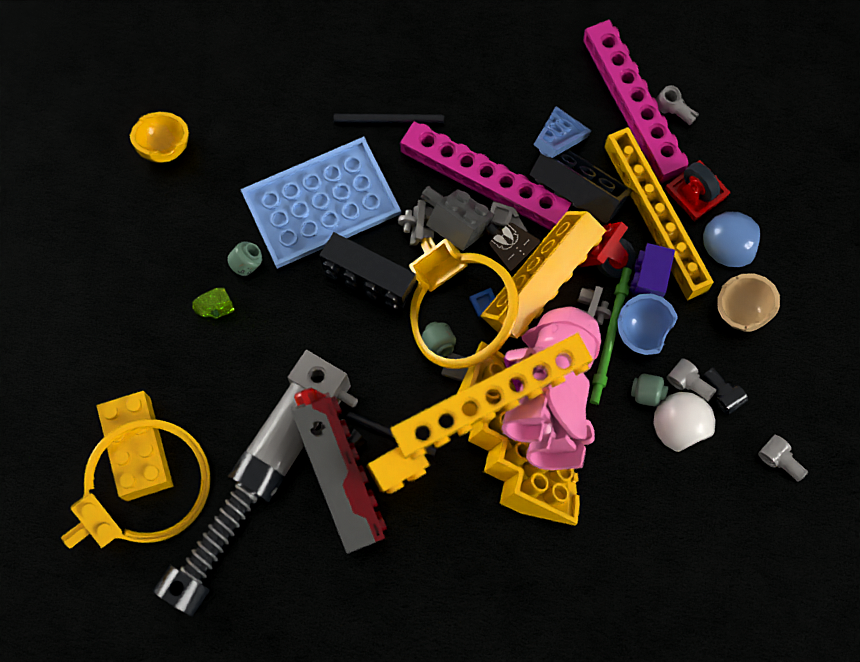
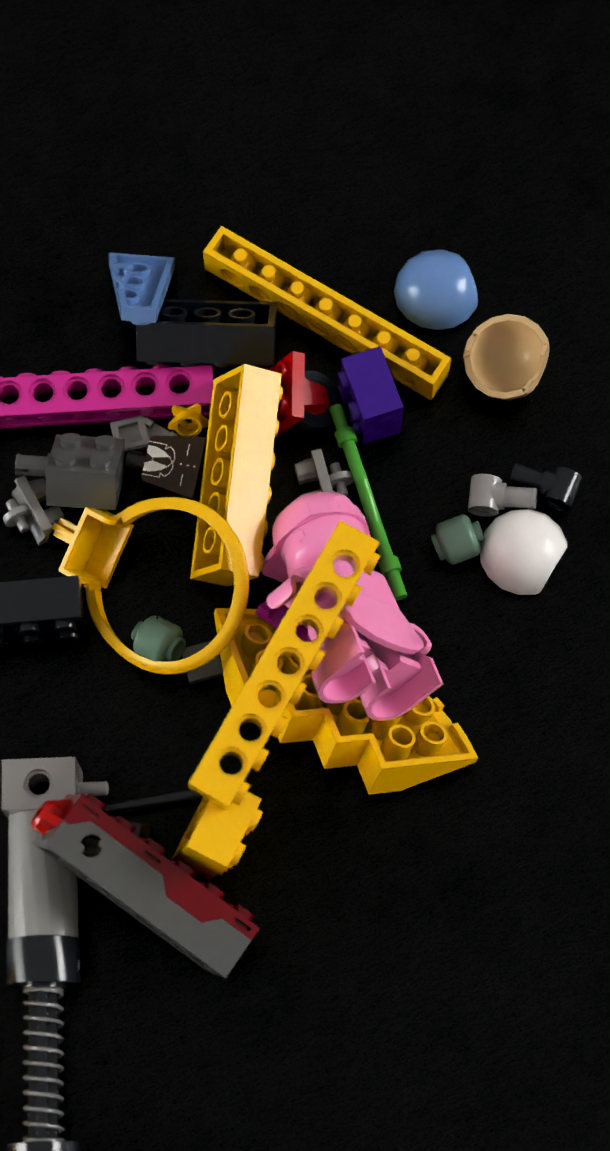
camera: 35 degrees left, 0 degrees up
blue tile [470,288,495,319] -> none
dark pink brick [583,20,688,184] -> none
medium blue cylinder [617,293,678,355] -> none
light grey pin [656,86,698,125] -> none
plate [665,160,730,221] -> none
none -> yellow plate [167,403,209,436]

